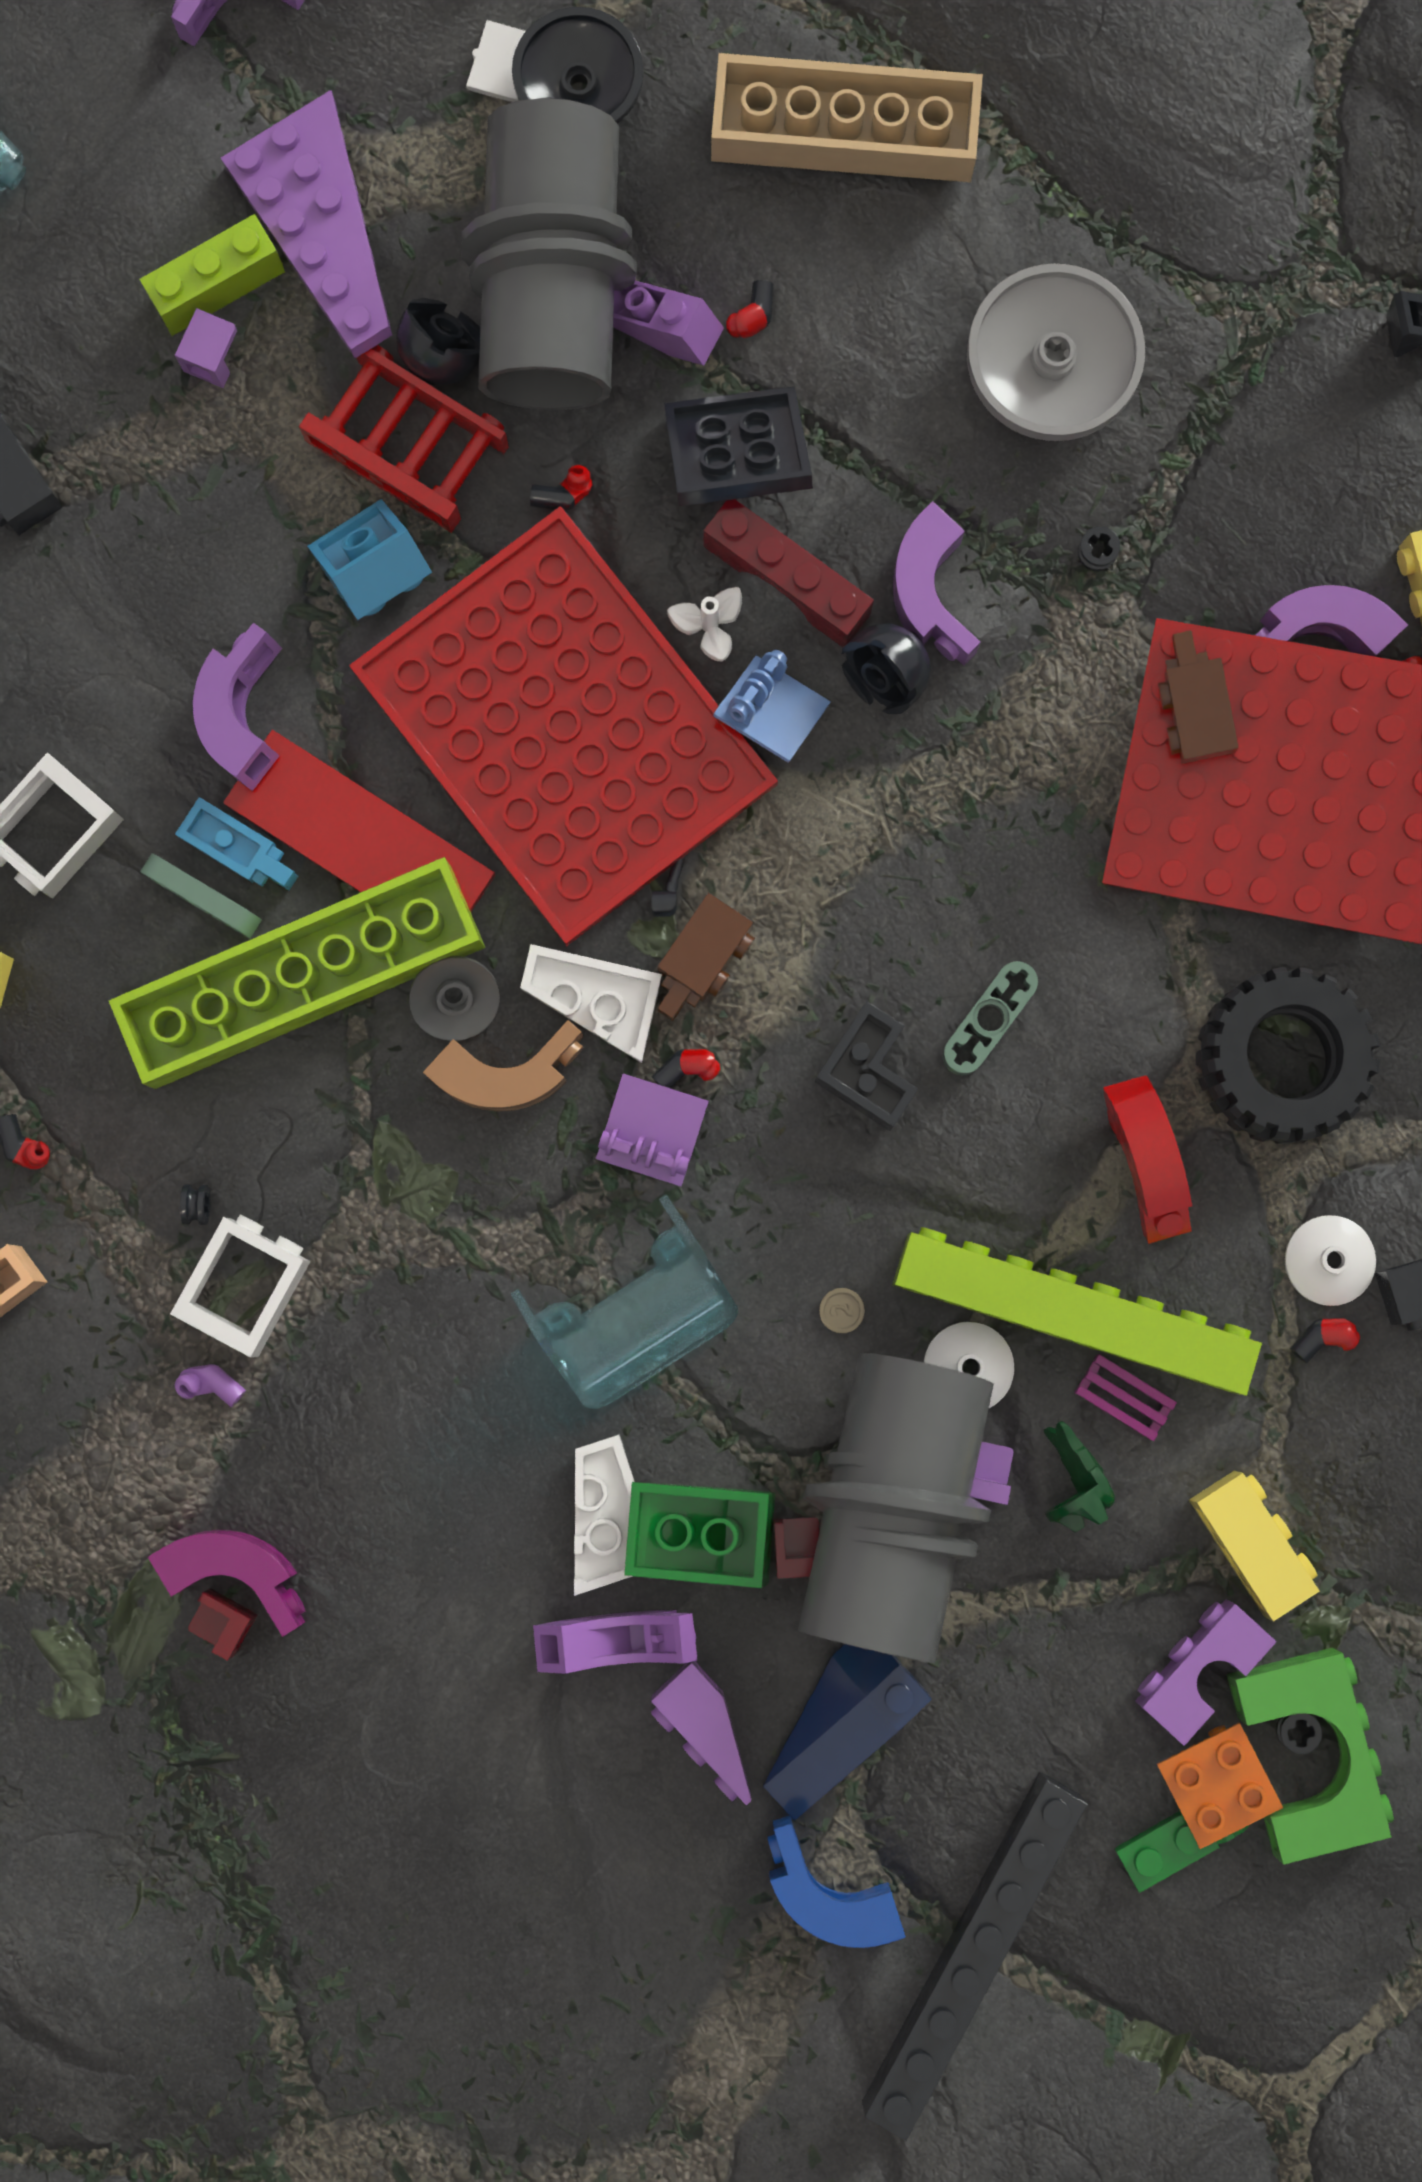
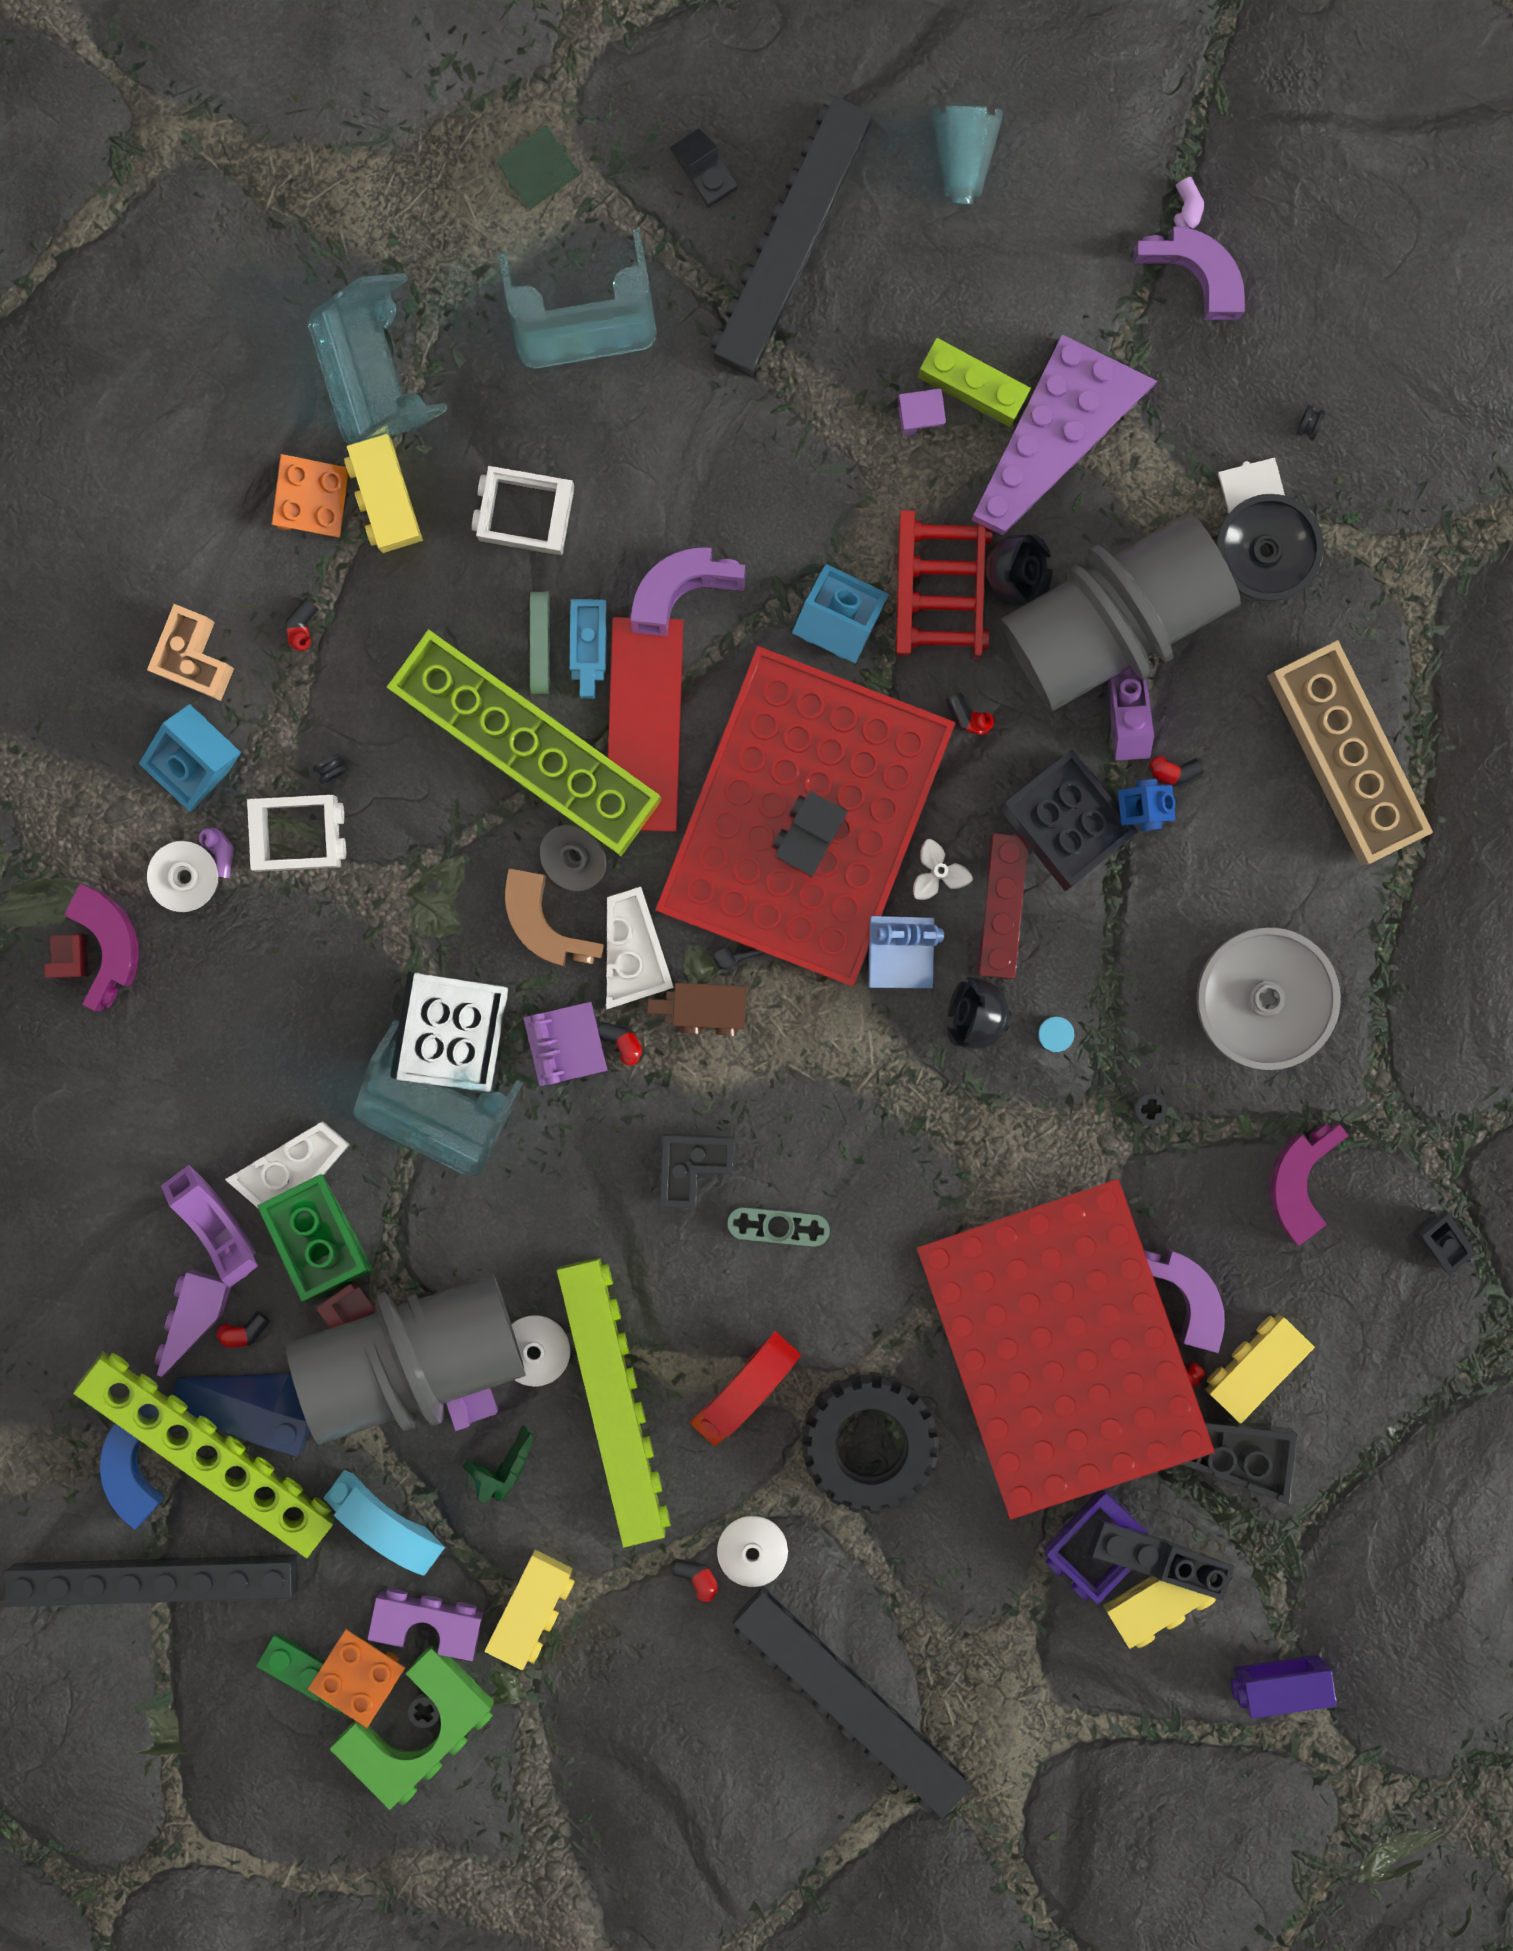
camera: 60 degrees right, 5 degrees up
dark tan piece [819,1288,865,1333] -> none
medium lavender arch [893,501,981,666] -> none
magenta tile [1074,1354,1177,1441] -> none
reddish brown hinge [1158,630,1239,764] -> none
none -> lime brick [73,1351,333,1558]
none -> dark azure slope [139,704,241,812]
none -> white dish [147,841,218,912]
none -> arm [216,1311,270,1348]
none -> medium azure arch [323,1470,445,1576]
none -> plate [390,972,508,1092]
none -> black brick [772,791,848,878]
none -> medium azure tile [1038,1017,1074,1052]
none -> blue brick [1118,779,1176,831]
none -> magenta arch [1269,1122,1349,1246]

